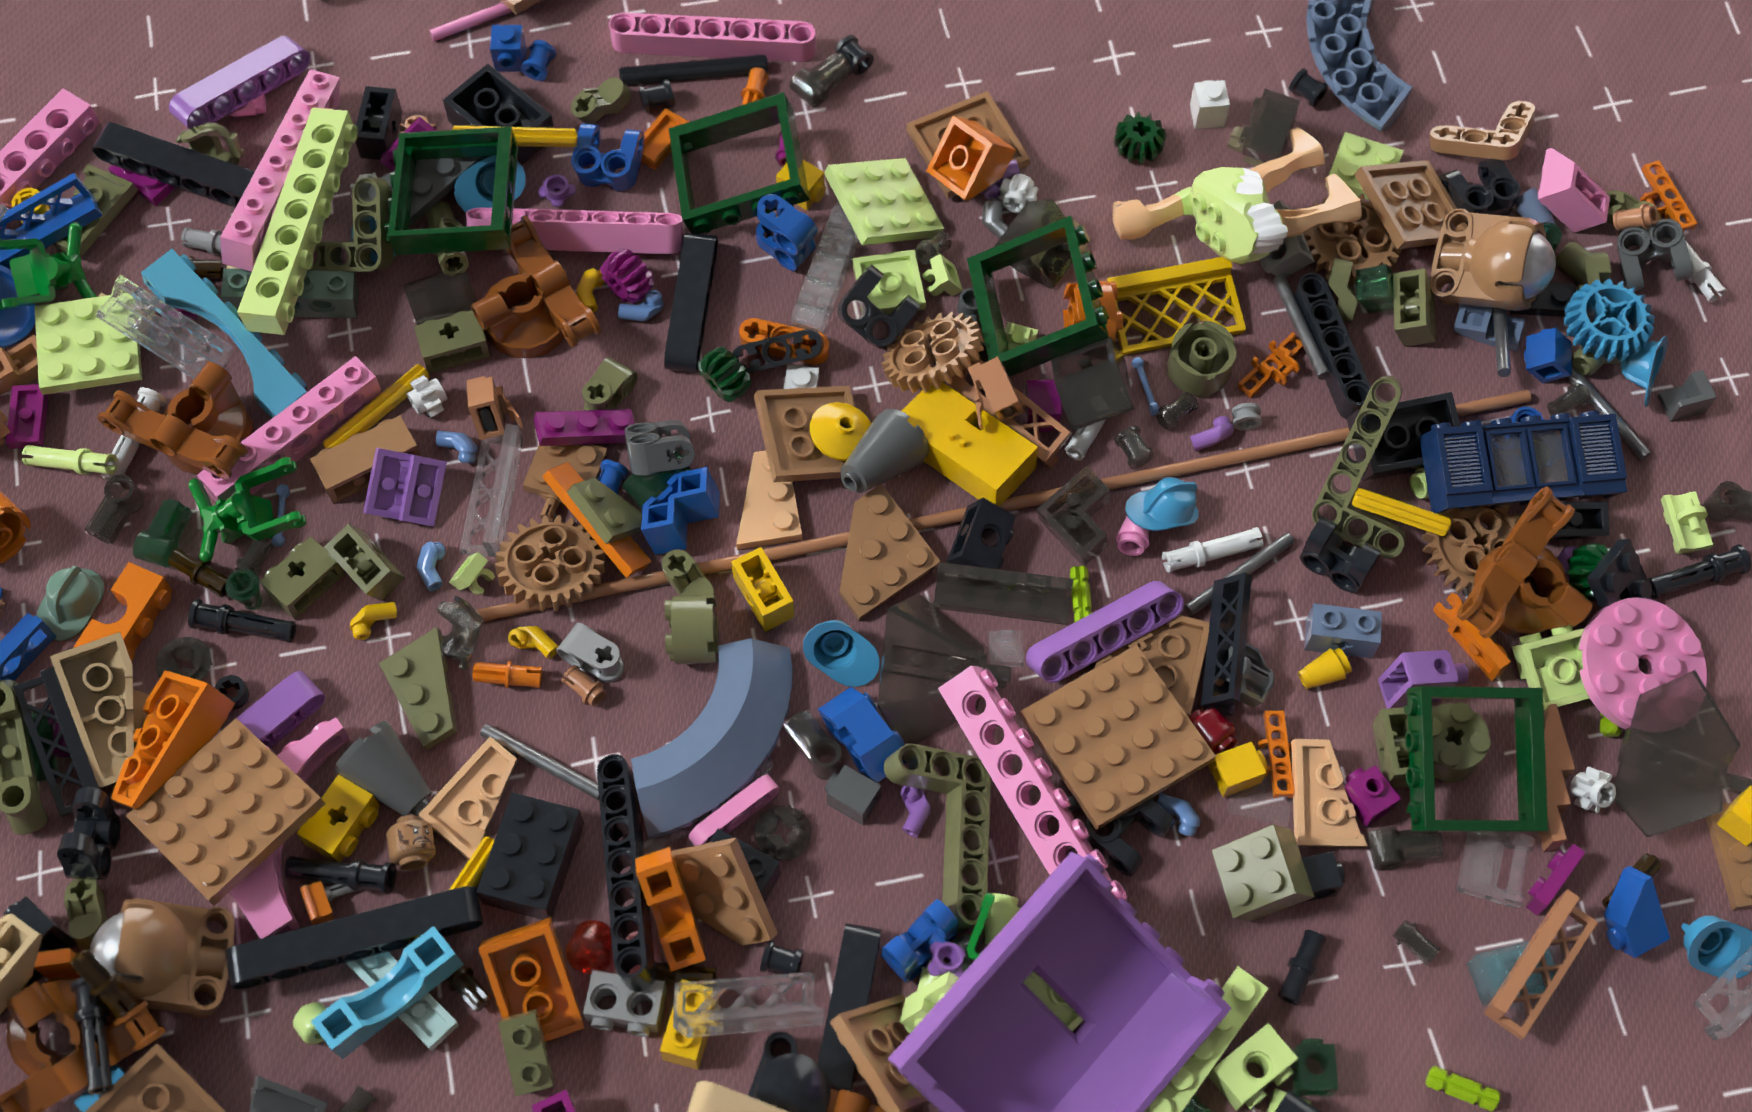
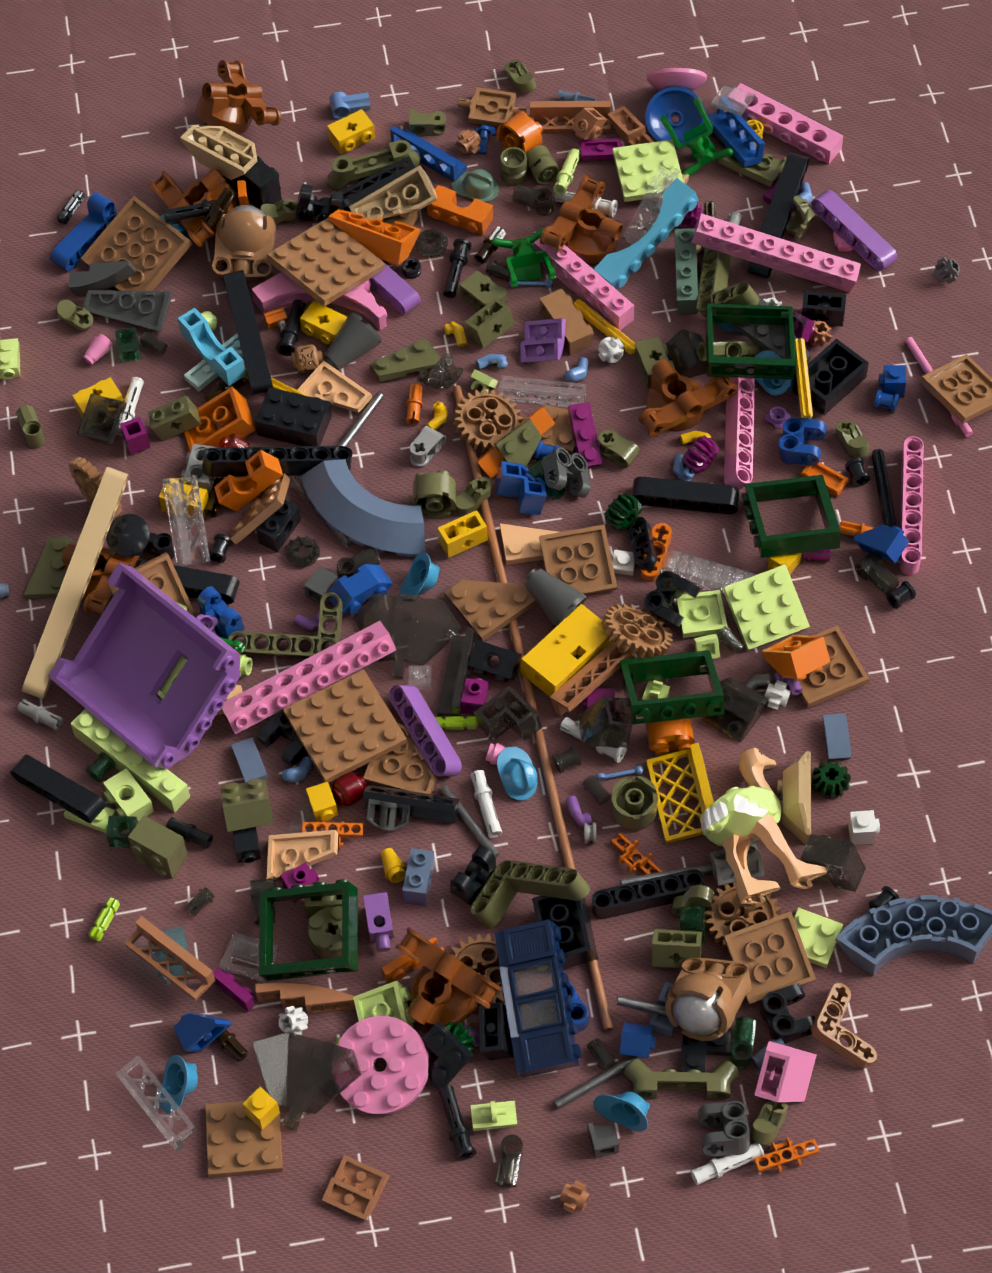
camera: 95 degrees right, 5 degrees down
clear green piece [133,499,192,568] -> none
clear green cone [225,569,263,610] -> none
yellowish green brick [237,108,357,335] -> none
nougat piece [466,376,523,440] -> none
nougat pin [562,665,606,707] -> none
bright pink beam [688,774,780,846] -> none
blue piece [756,194,818,271] -> none
yellow dish [809,402,871,461] -> none
nougat piece [967,357,1025,430] -> none
yellow axle [1352,488,1451,536] -> none
dark azure gear [1563,278,1655,363] -> none
nougat pin [1613,204,1658,231] -> none
none -> olive brick [128,815,188,879]
none -> sand blue slope [231,737,268,782]
none -> magenta brick [461,678,489,716]
none -> olive wheel [500,147,527,186]
none -> olive wheel [526,145,560,184]
none -> tan wedge [777,751,811,845]
none -> sand blue slope [822,713,852,760]
none -> blue slope [853,524,909,563]

